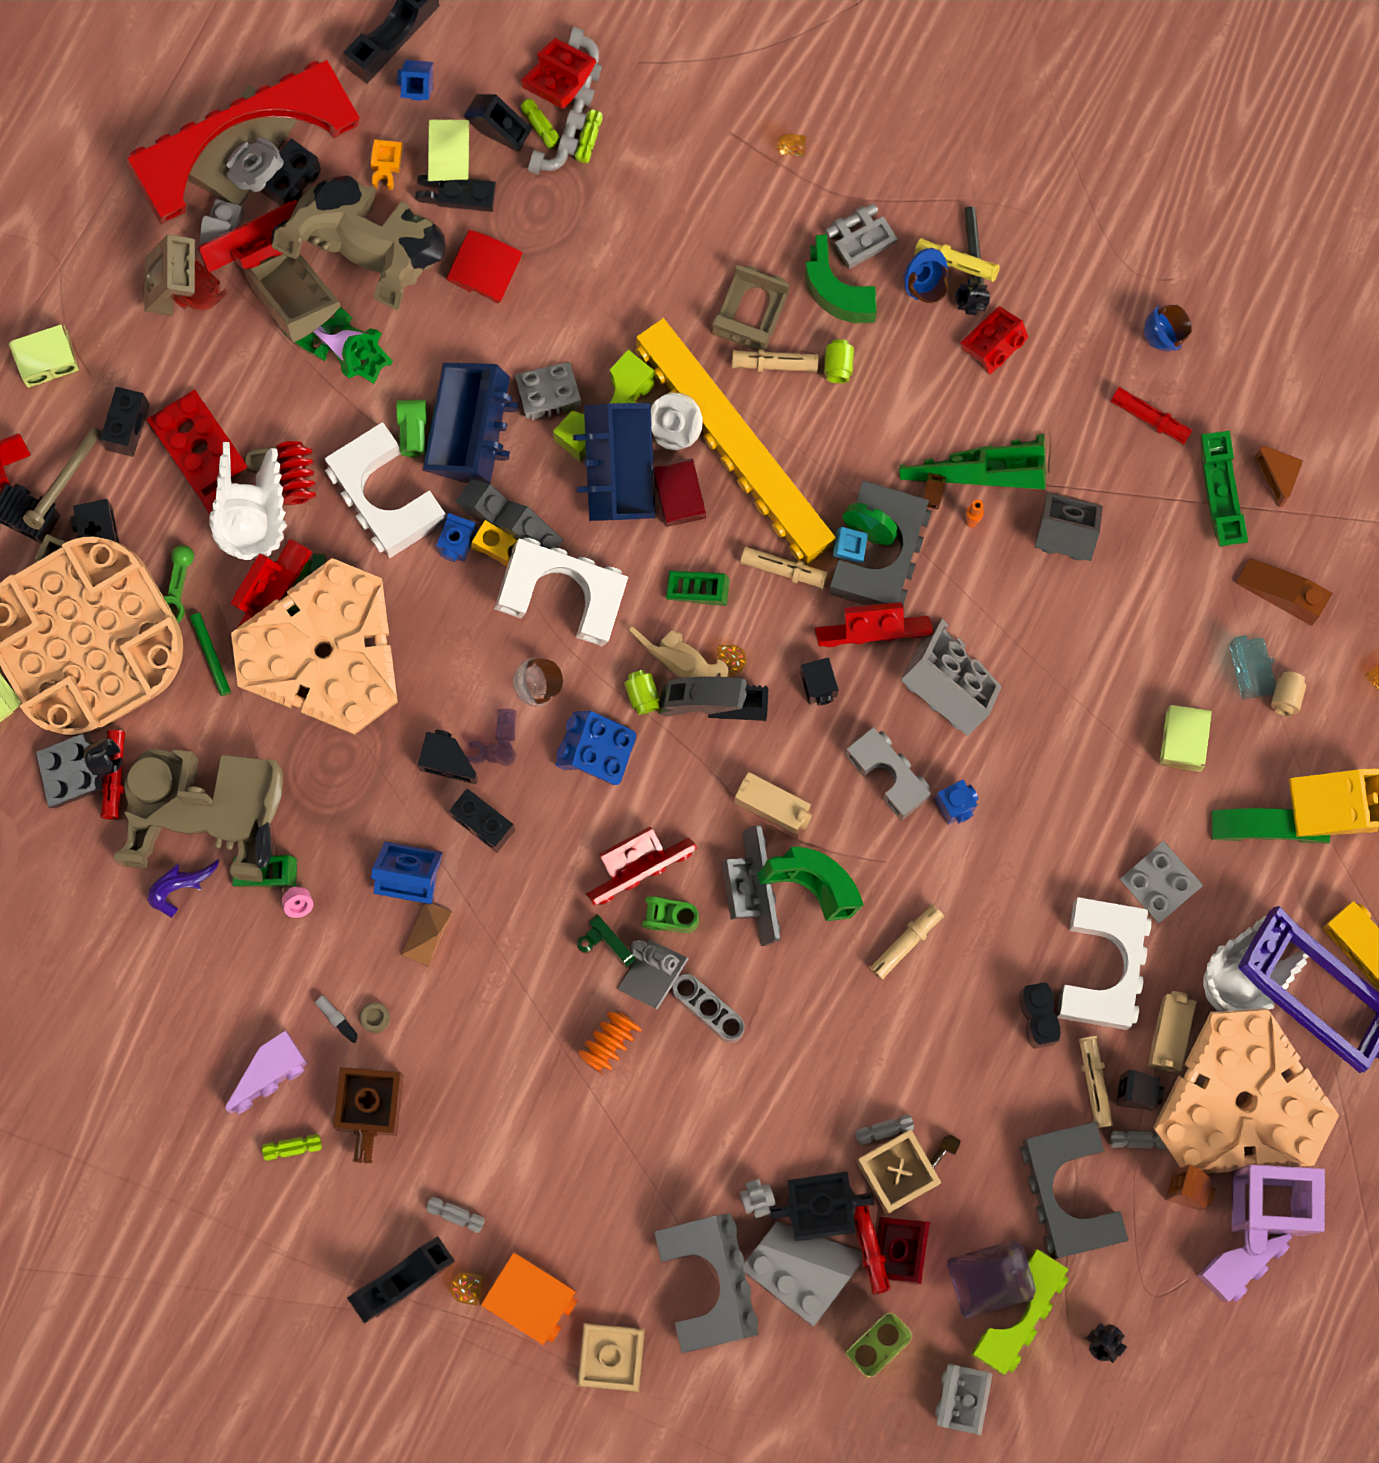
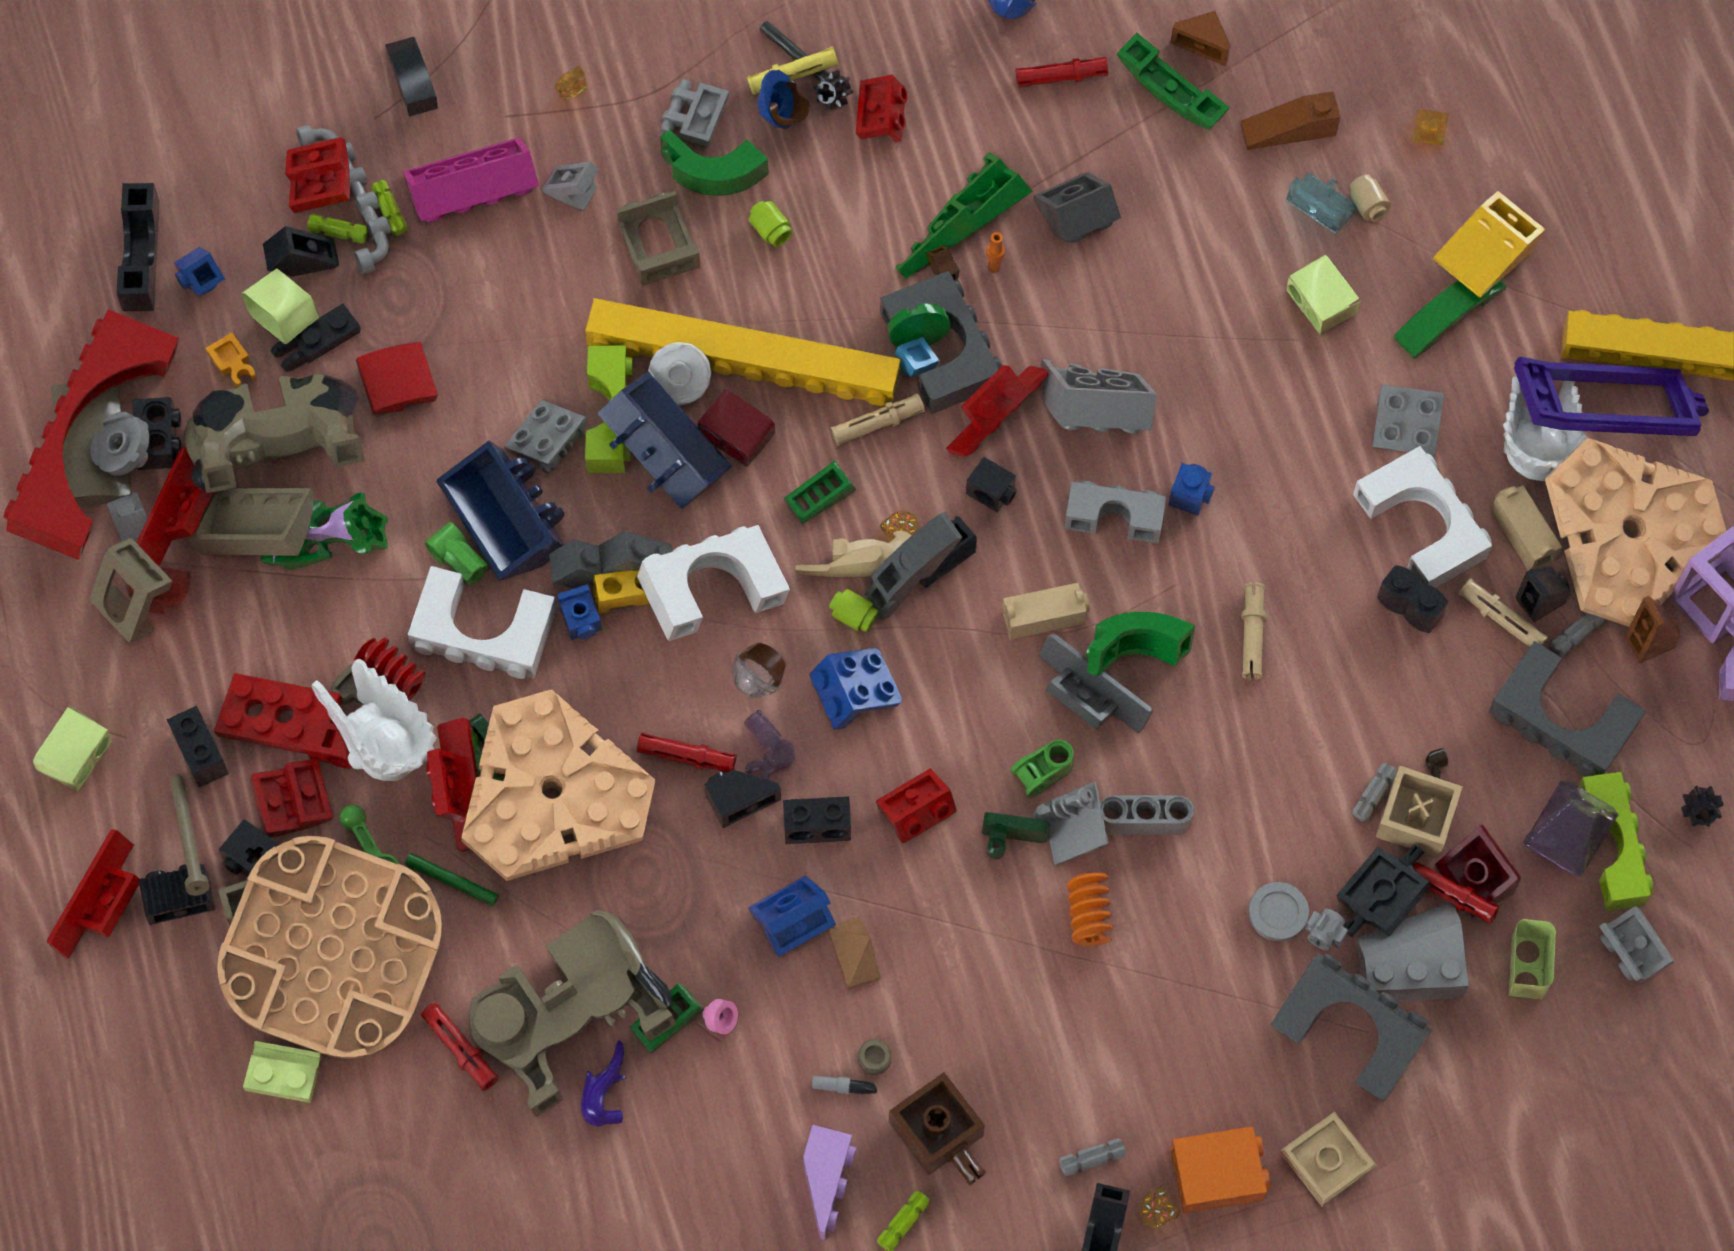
camera: 40 degrees left, 10 degrees down
plate [36,733,123,808] -> none
bracket [586,826,697,905] -> none
tan pin [732,349,818,372] -> none
none -> red slope [250,758,333,837]
none -> black slope [385,37,438,117]
none -> dark pink slope [402,137,539,222]
none -> light grey slope [541,161,599,210]
none -> red pin [637,732,737,773]
none -> red bracket [876,768,957,843]
none -> light grey piece [1249,882,1309,941]

